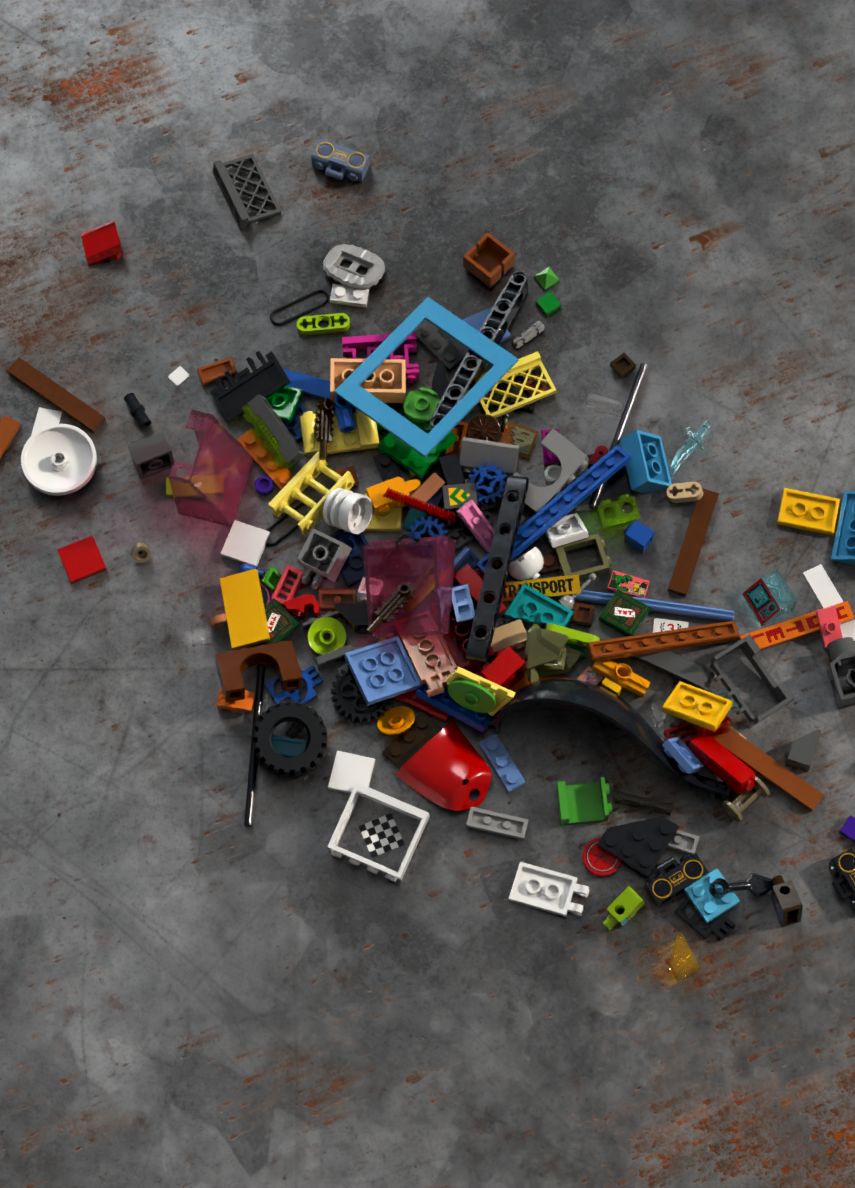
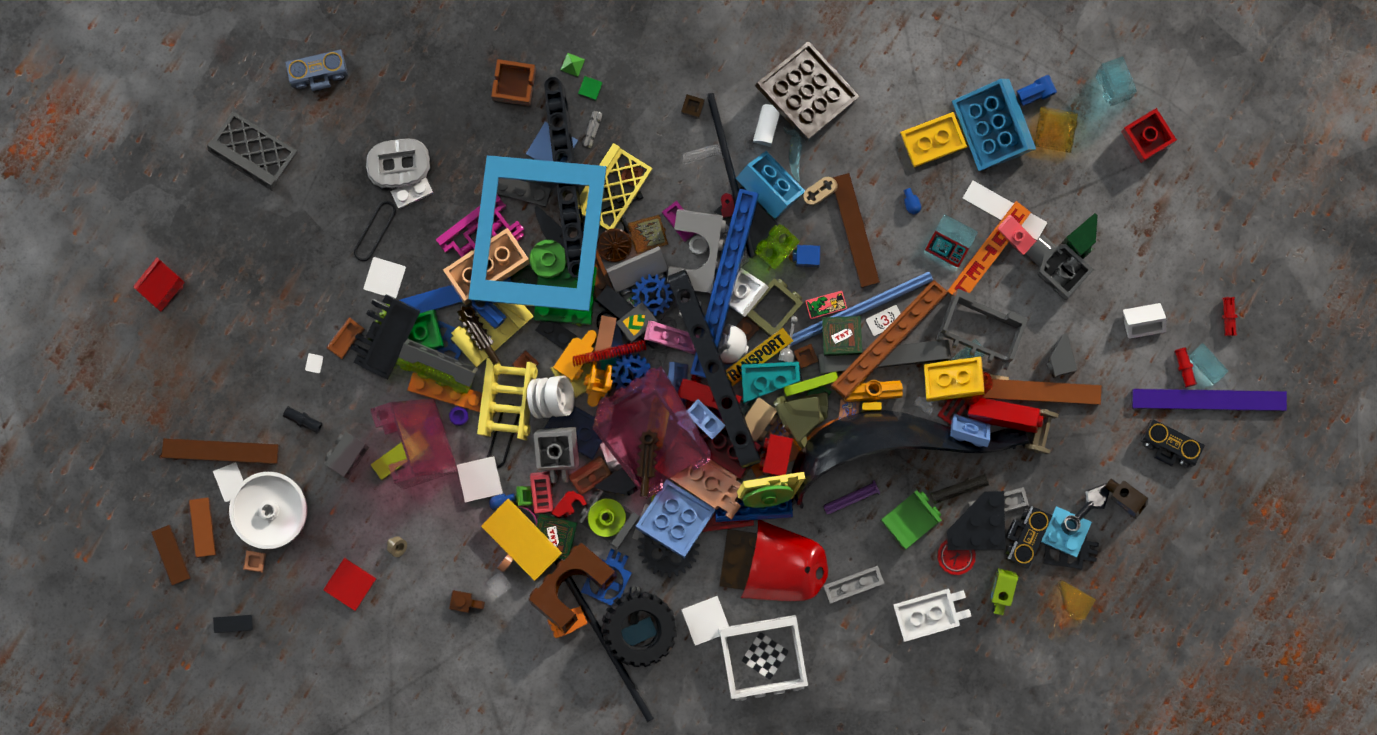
camera: 35 degrees left, 15 degrees up
lime beam [297,313,350,335] -> none
light orange dish [377,706,415,735] -> none
medium blue plate [479,733,526,794] -> none
none -> nougat tile [243,551,266,573]
none -> white sticker [363,257,406,298]
none -> reddish brown plate [449,590,485,613]
none -> light orange hinge [583,361,612,407]
none -> white brick [753,104,780,147]
none -> plate [755,41,860,142]
none -> medium lavender axle [824,480,880,514]
none -> blue cylinder [903,188,921,214]

